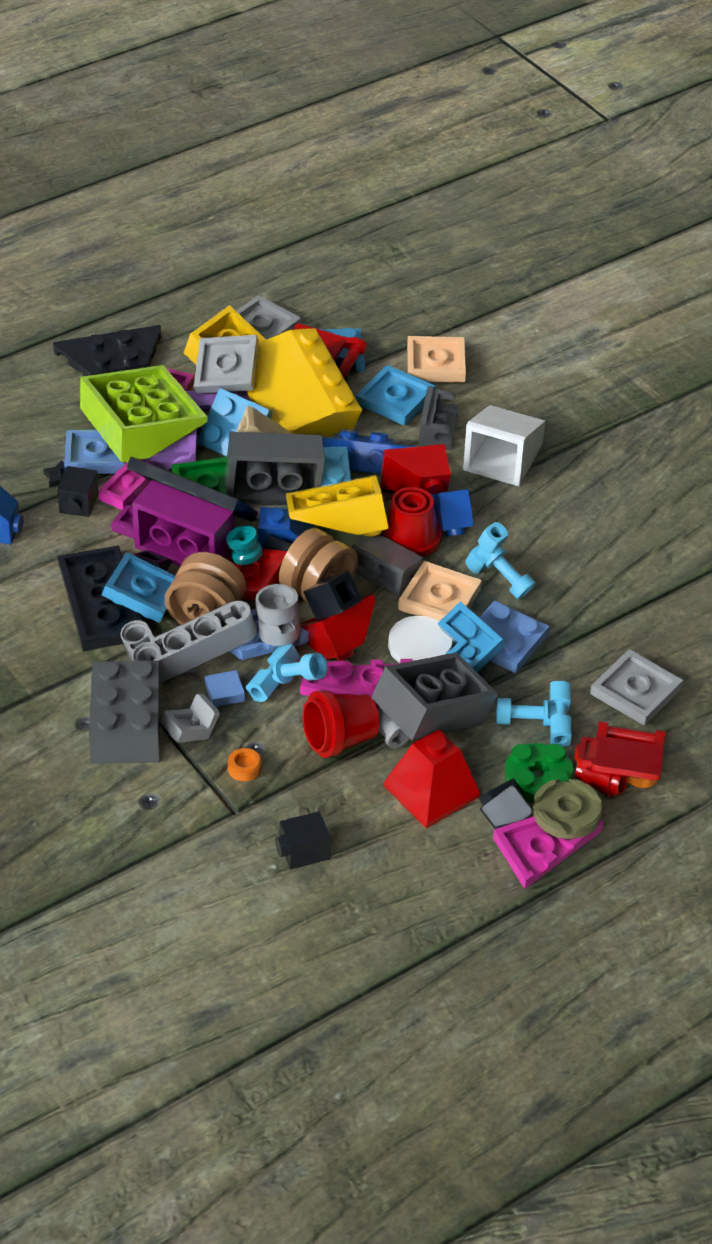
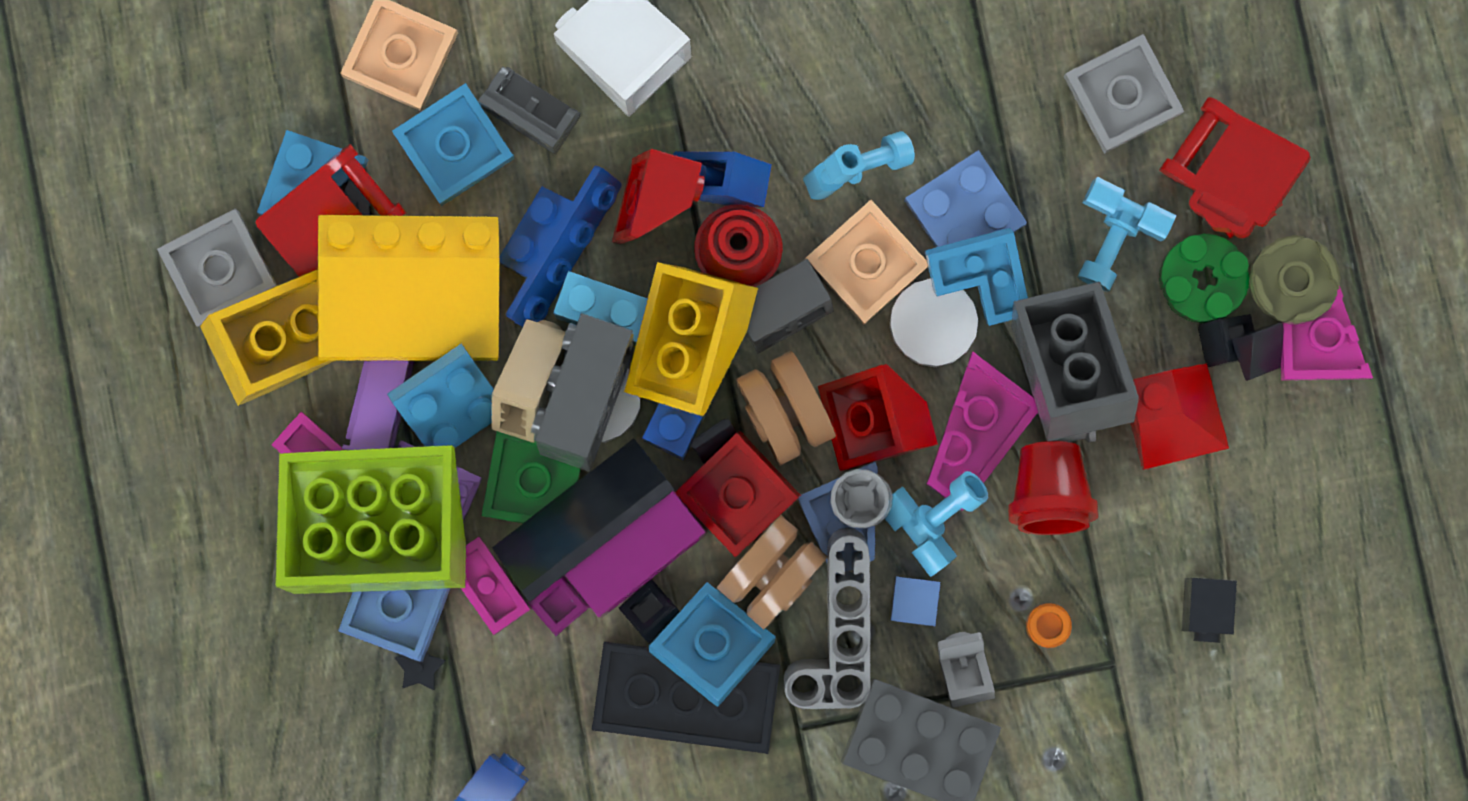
camera: 65 degrees left, 40 degrees up
black wing [53,325,161,376] -> none
black brick [57,466,98,517] -> none
light grey plate [194,335,259,393] -> none
teal wheel [226,526,263,565] -> none
black brick [303,571,362,621] -> none

